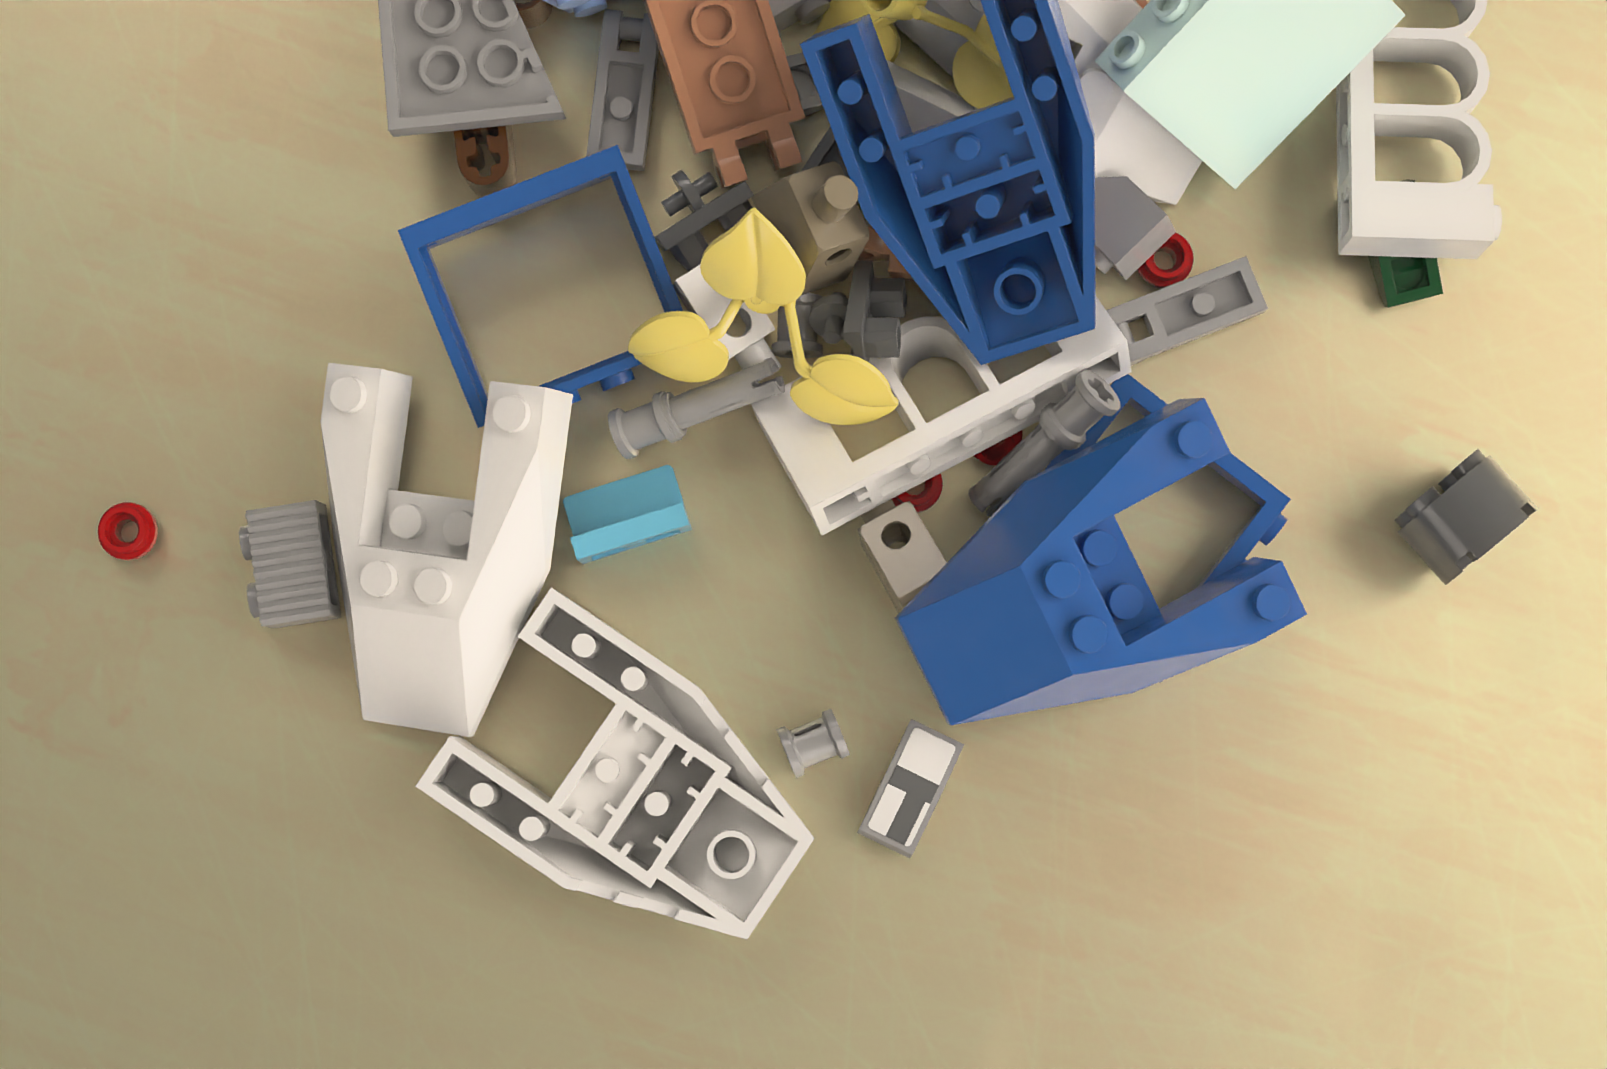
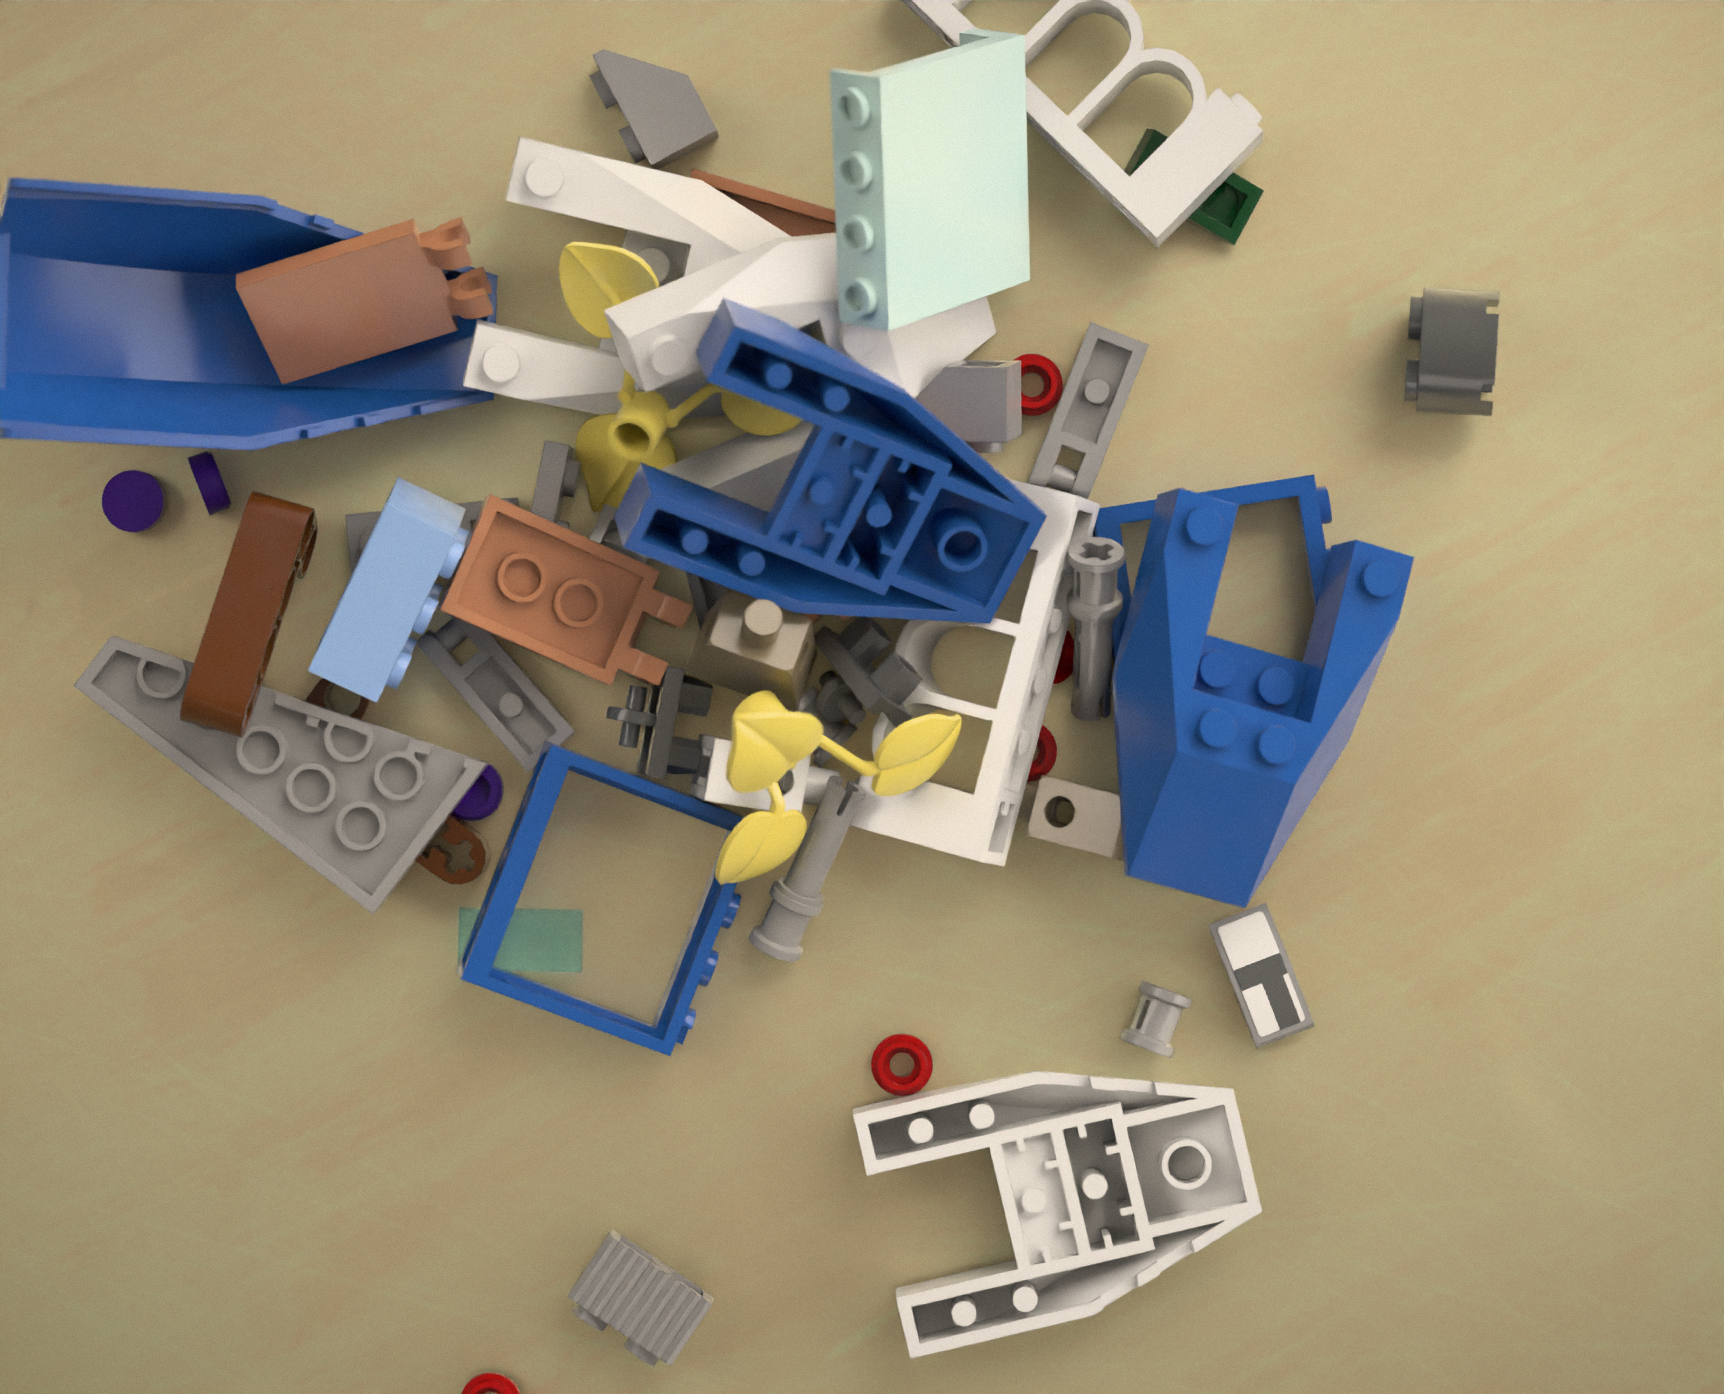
camera: 50 degrees left, 5 degrees up
white wedge [321,363,573,737] -> none
medium azure panel [563,465,692,564] -> none
none -> dark purple tile [451,759,504,821]
none -> clear light blue tile [458,907,584,972]
none -> red plate [871,1033,933,1096]

